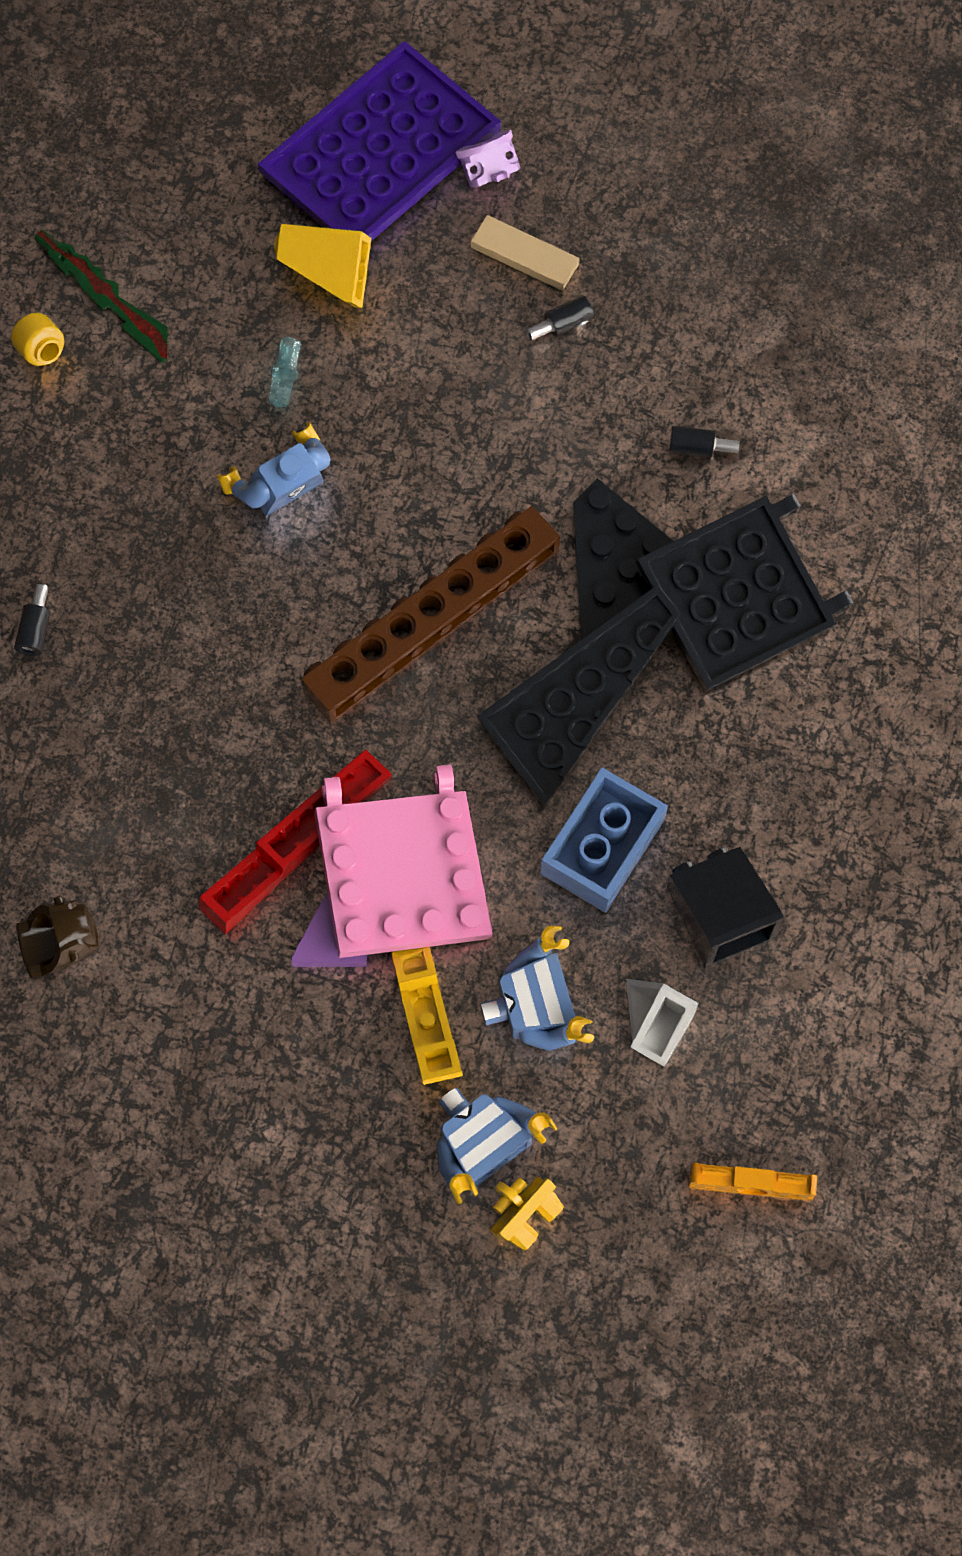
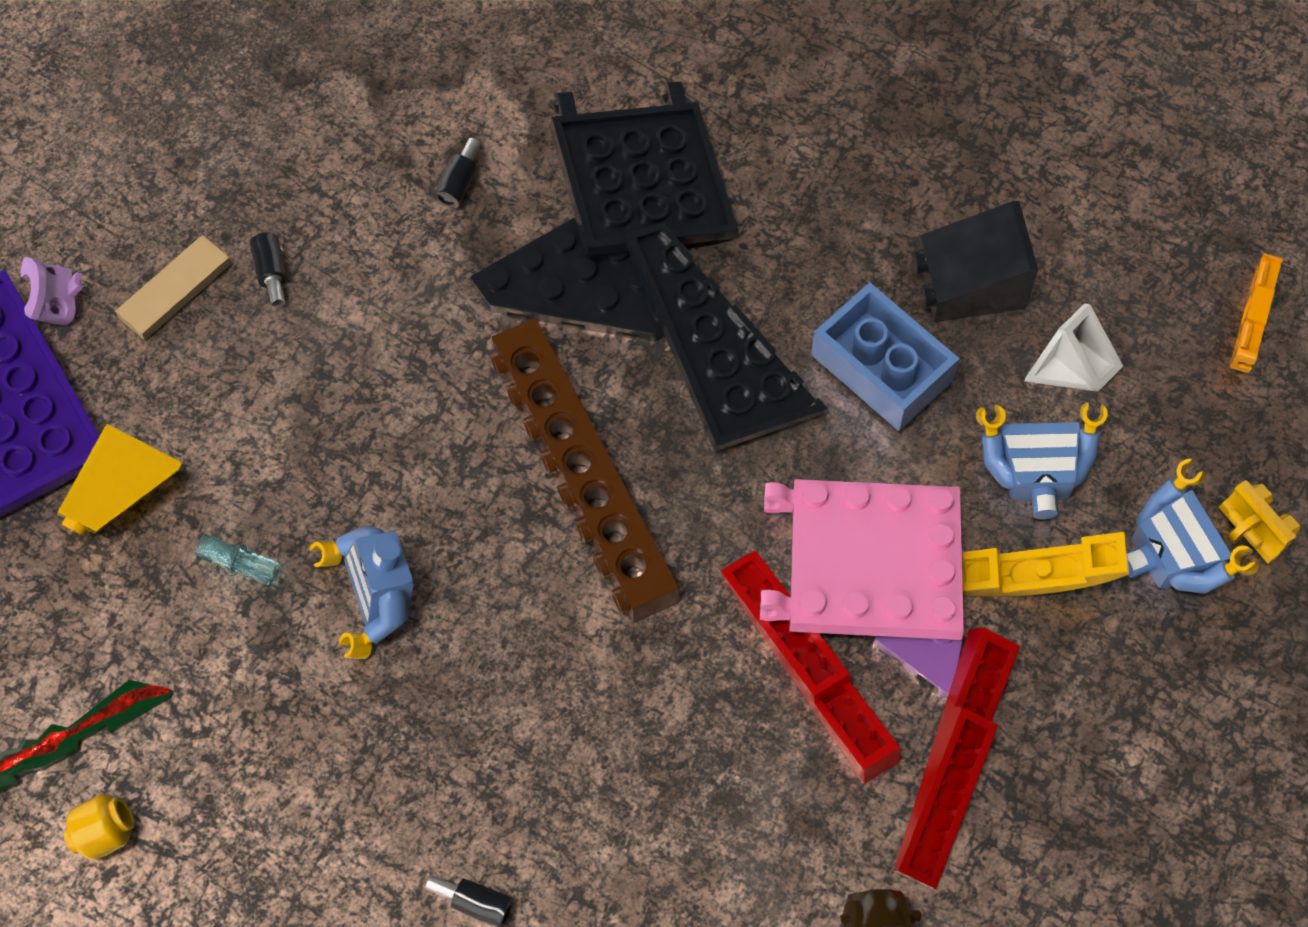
camera: 75 degrees left, 5 degrees down
none -> red slope [894,627,1020,889]

